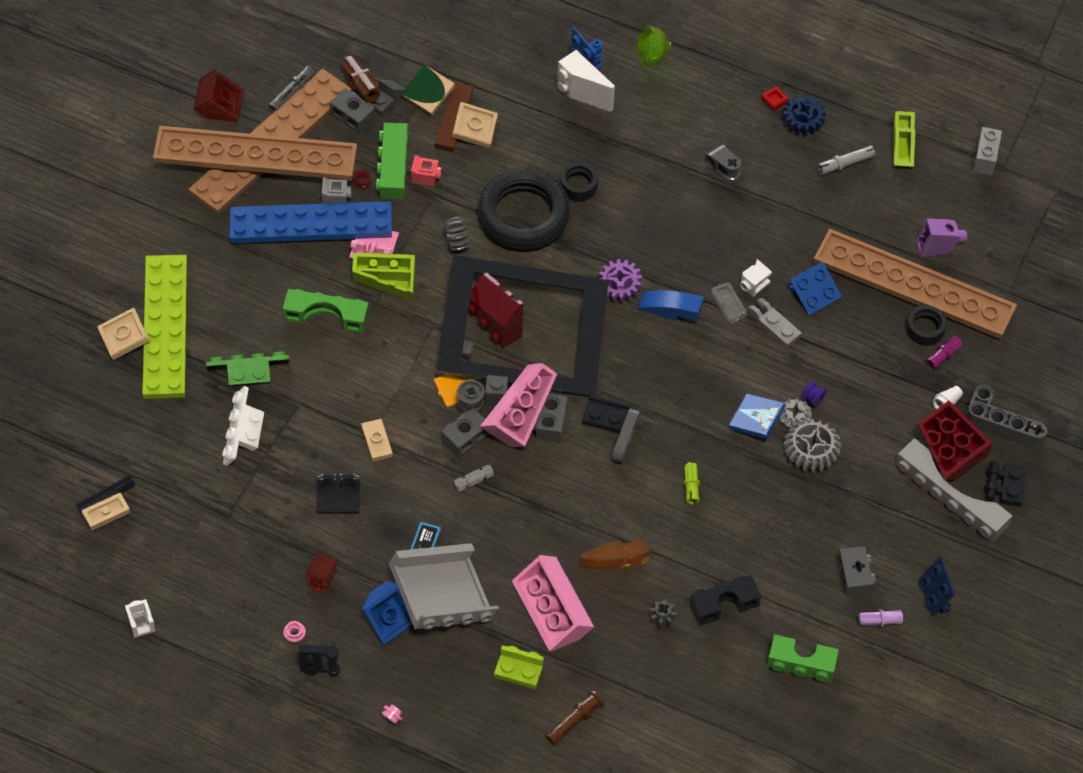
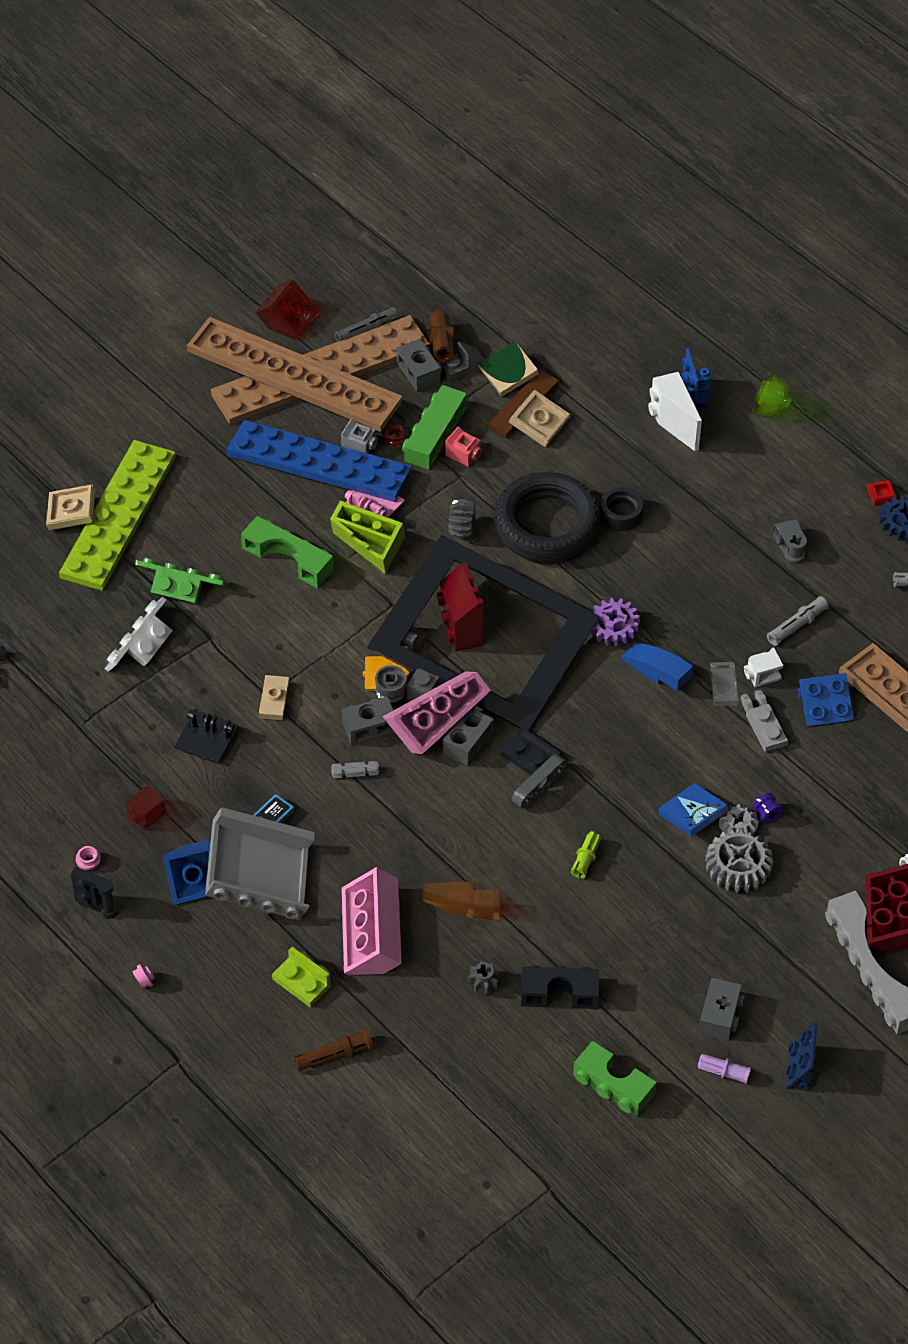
camera: 25 degrees right, 5 degrees down
none -> light grey pin [767,596,829,646]

